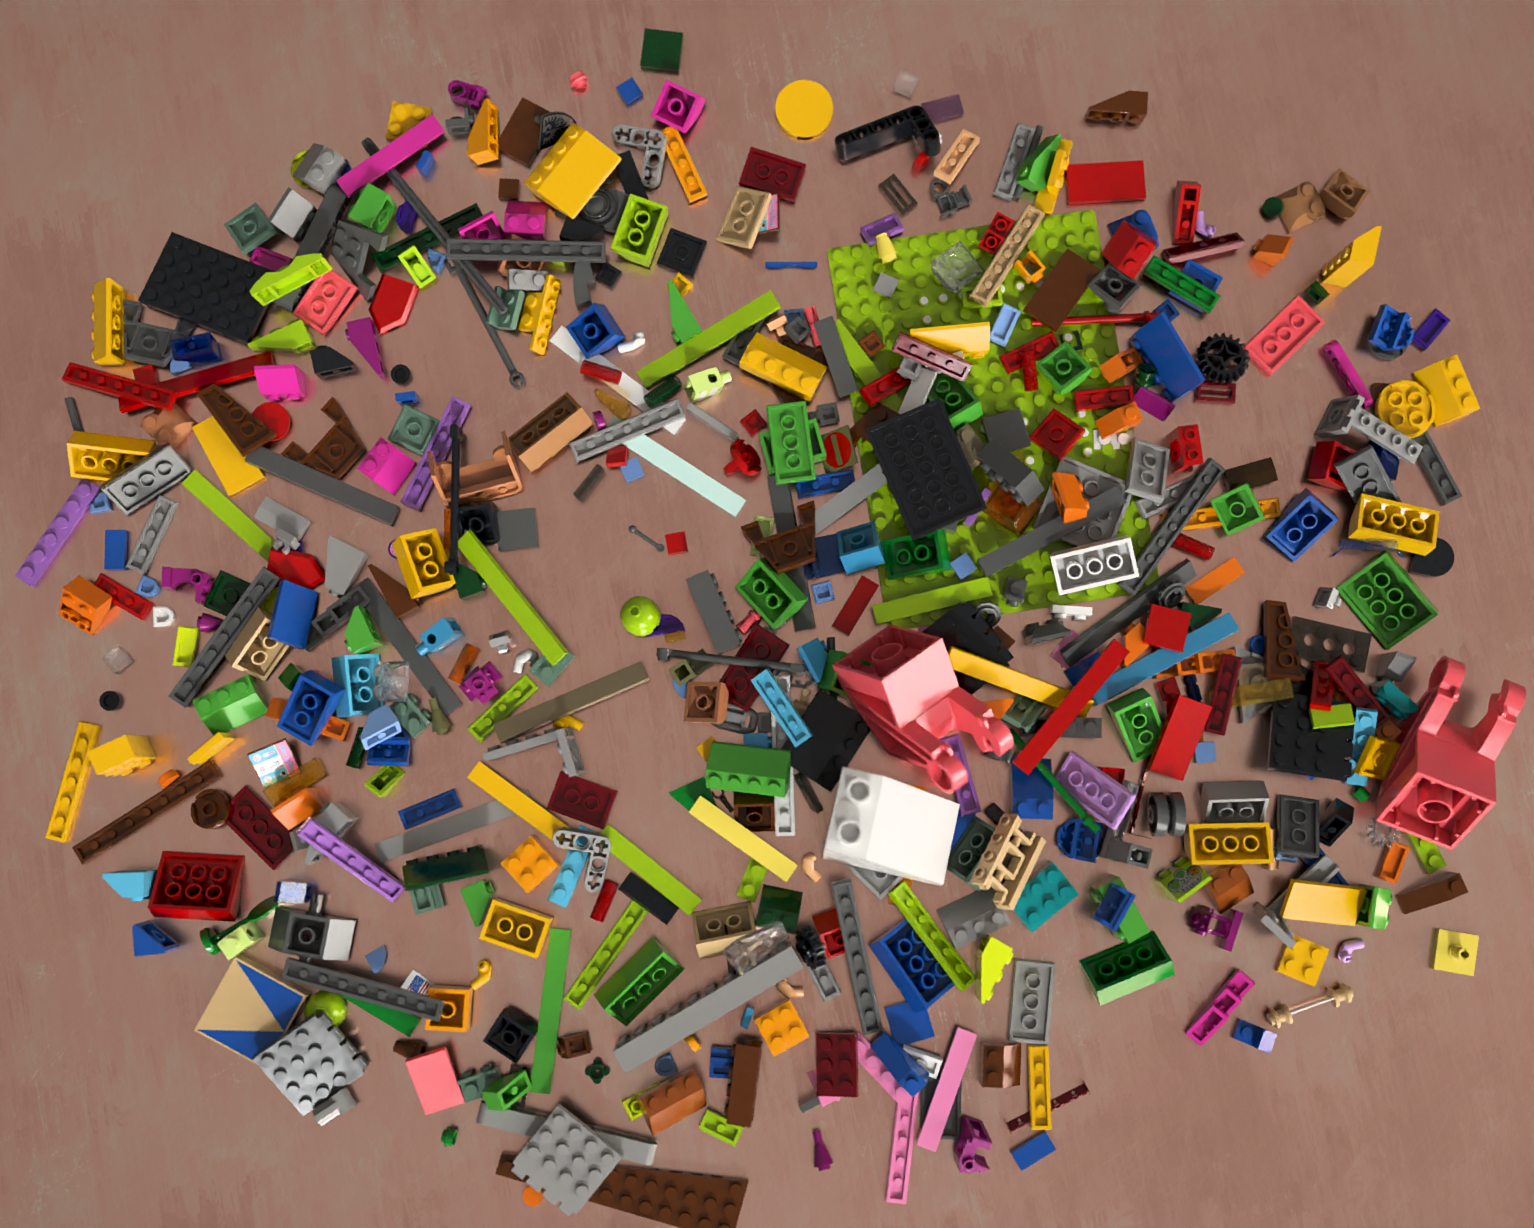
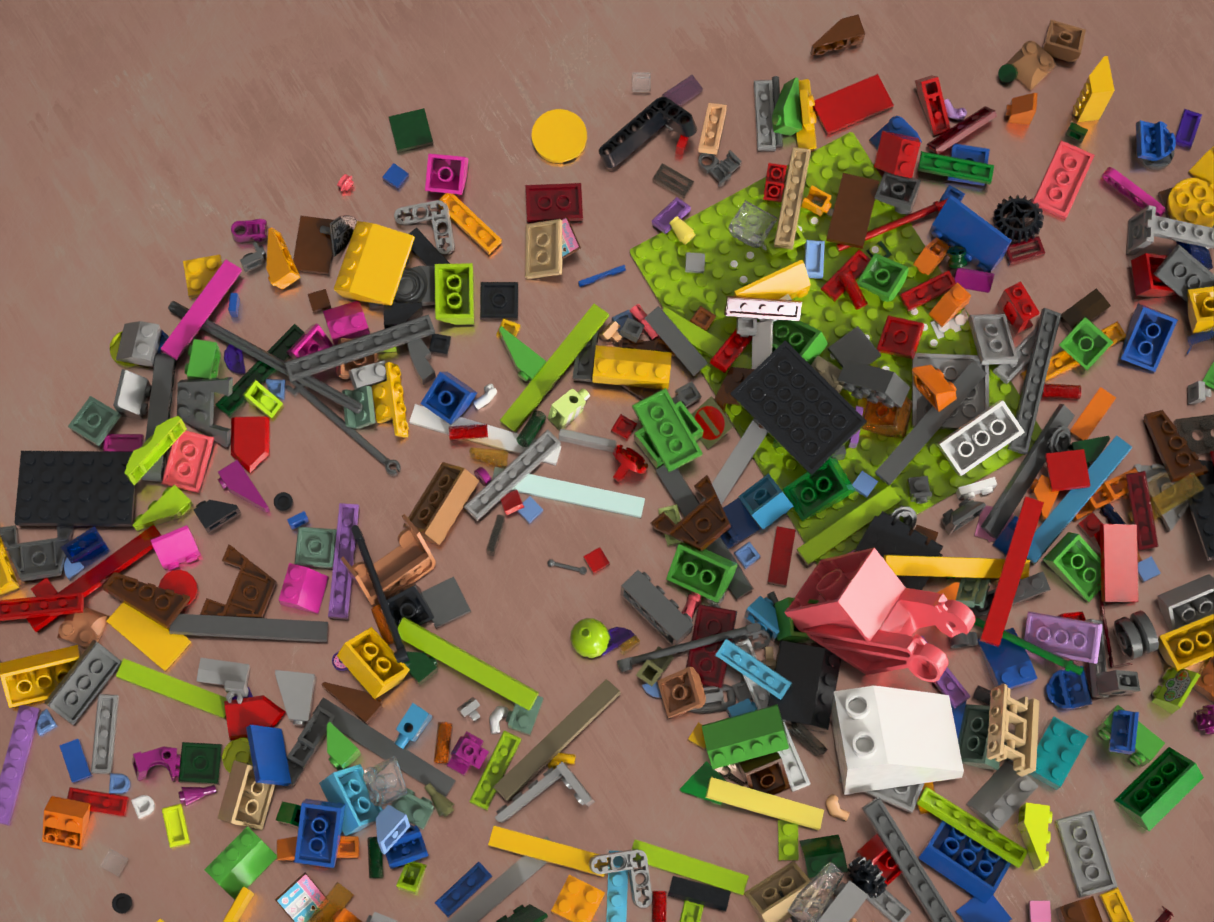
camera: 20 degrees left, 10 degrees down
dark grey plate [168,566,281,708] -> none
dark red plate [546,771,618,829] -> none
blue tile [795,469,855,499] -> none
blue tile [1247,635,1264,655] -> none

